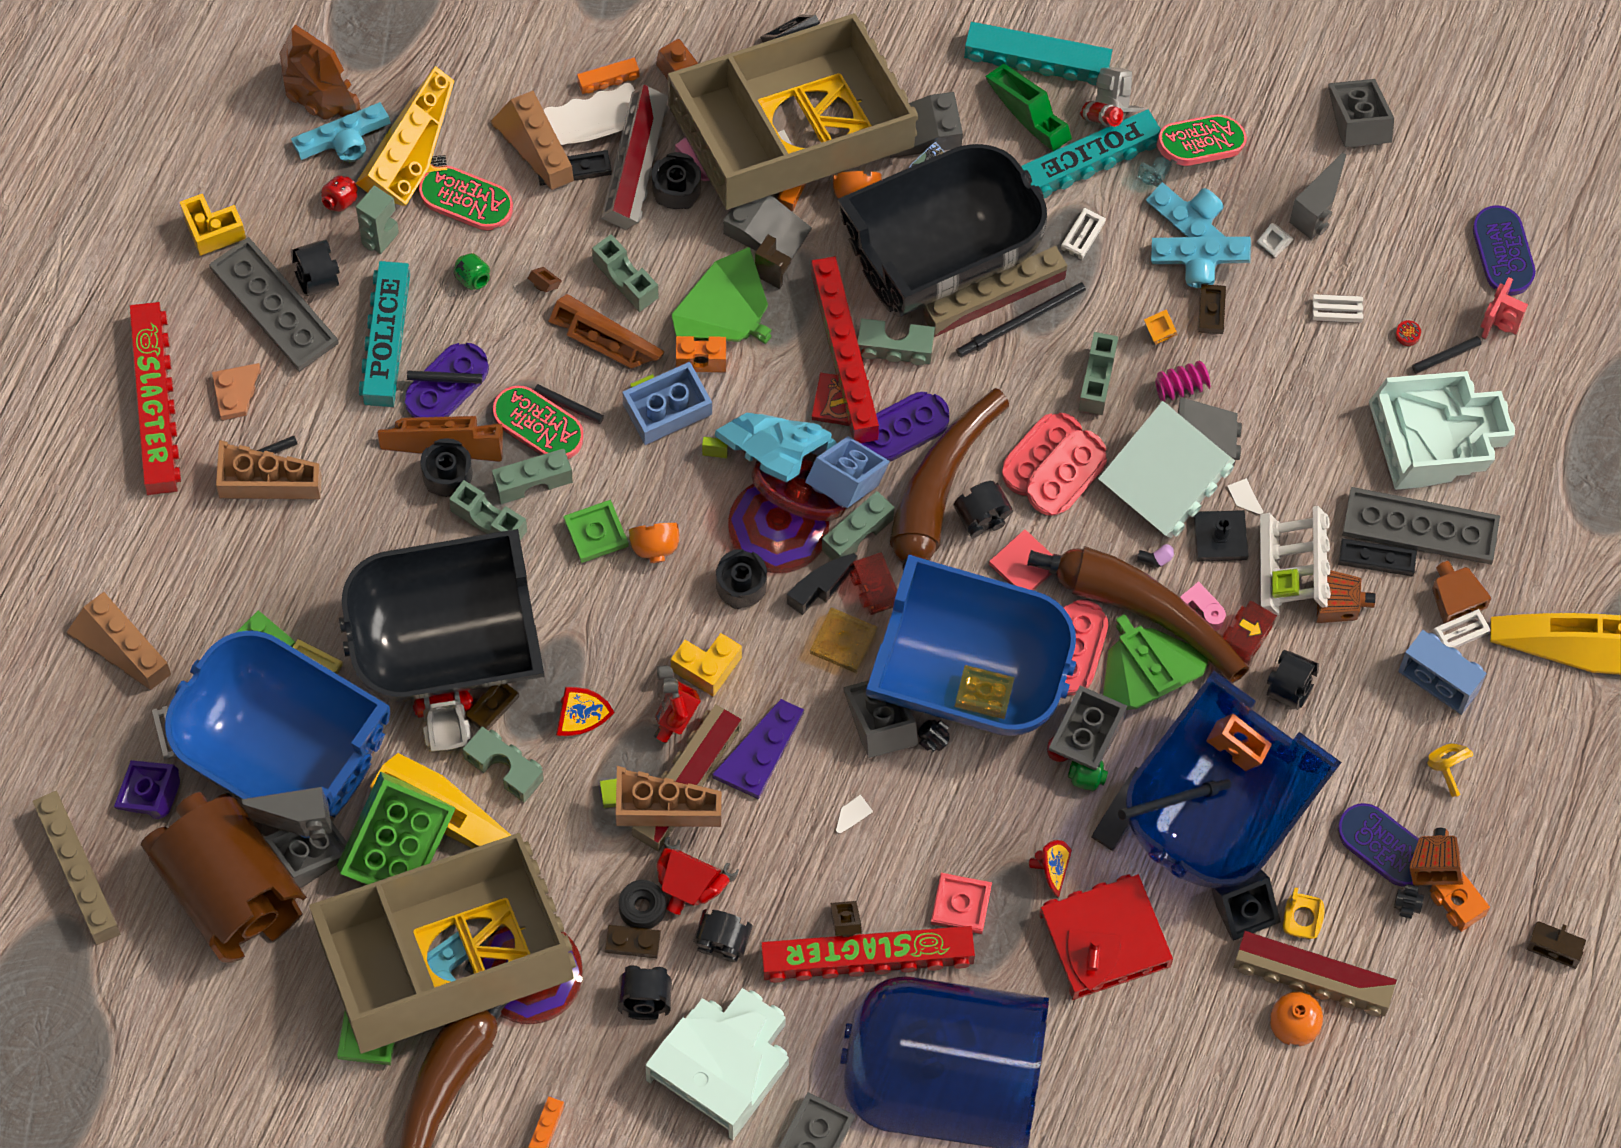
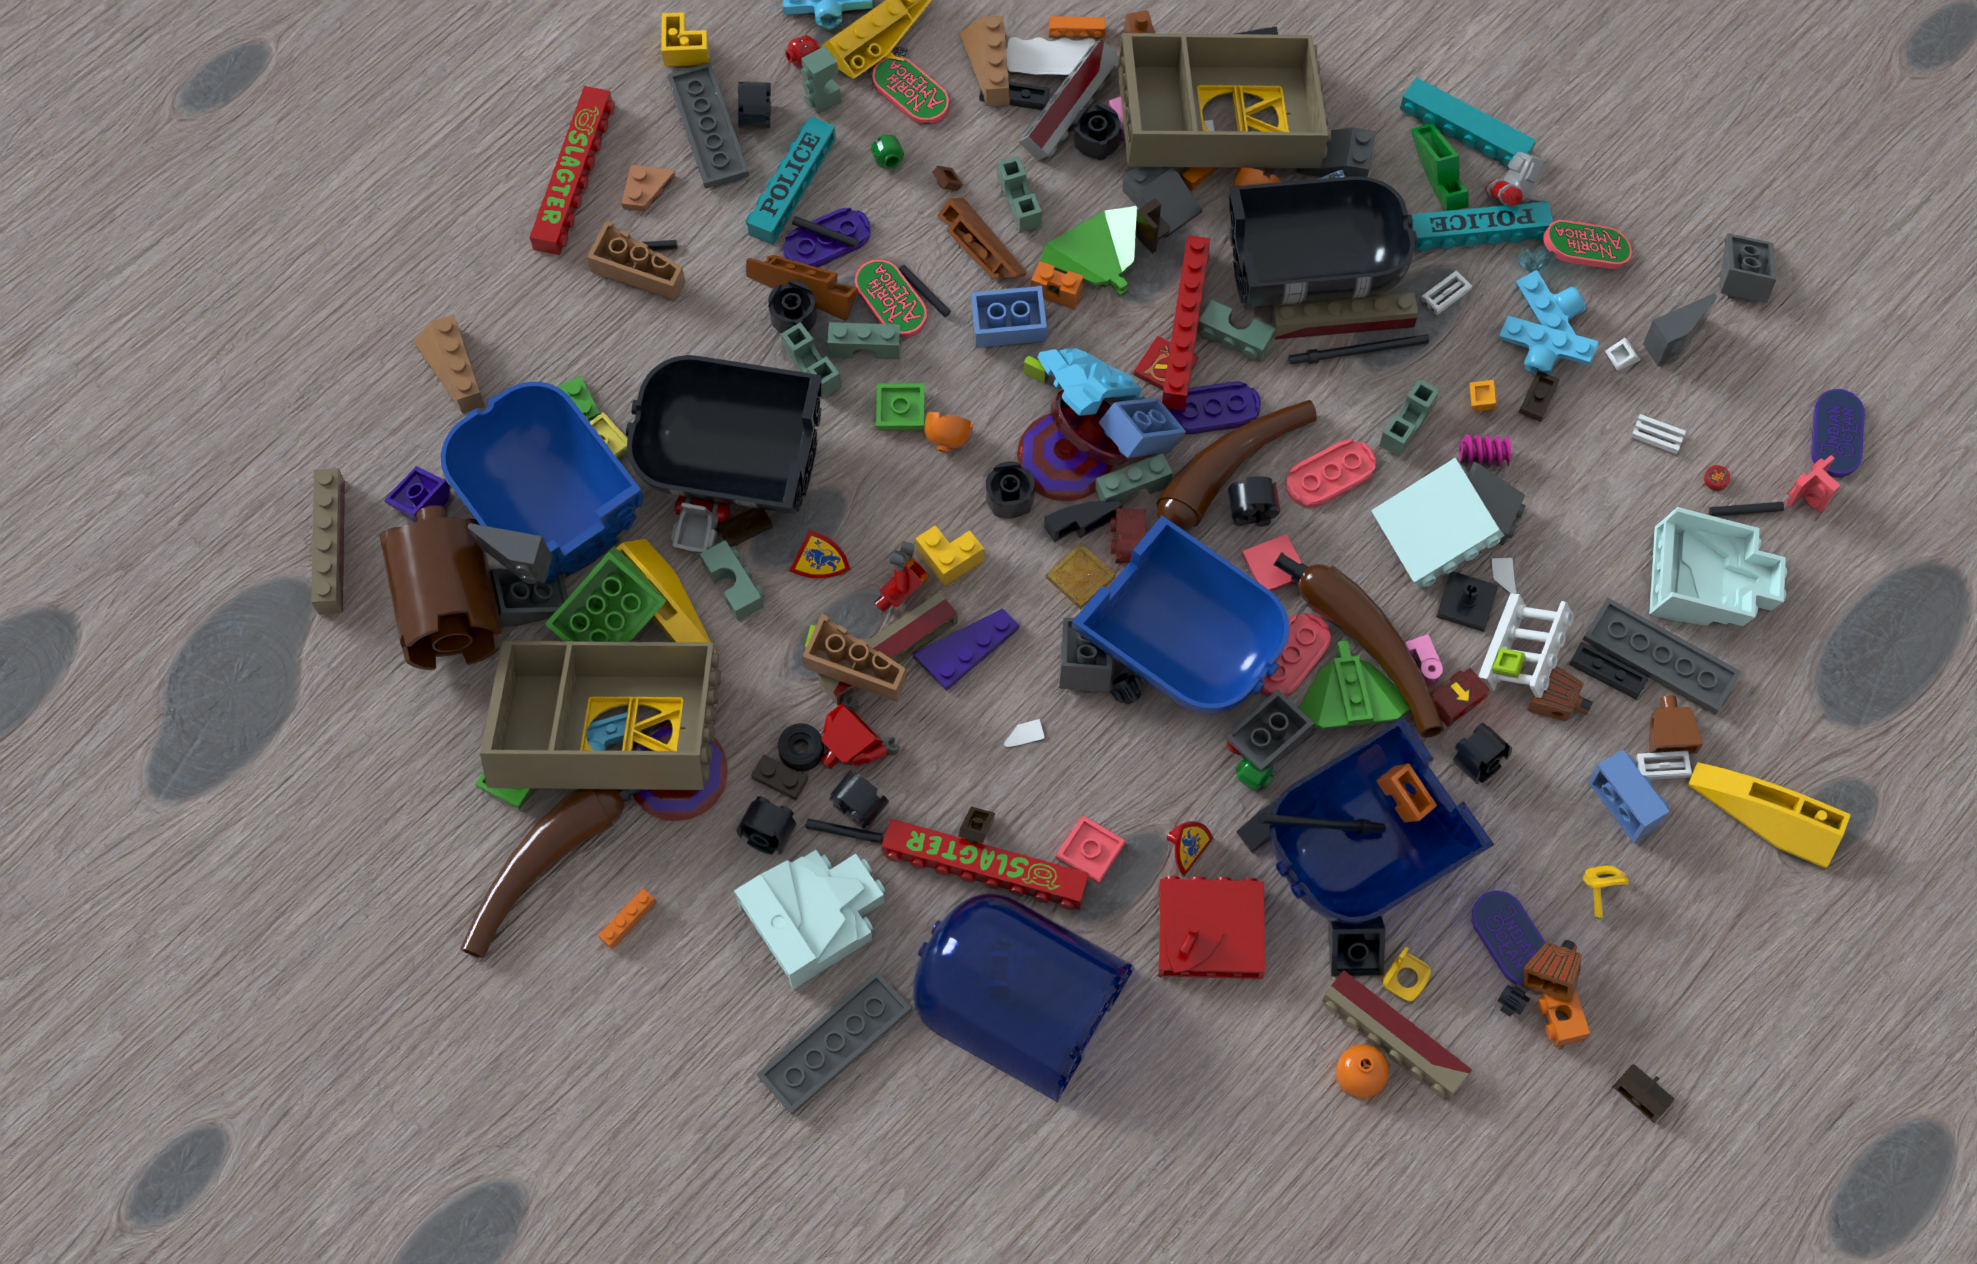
camera: 25 degrees right, 0 degrees up
clear yellow plate [954,665,1015,719] -> none
coral tile [1026,430,1107,516] -> none
arm [1136,544,1174,568] -> none
none -> black bar [806,819,883,844]

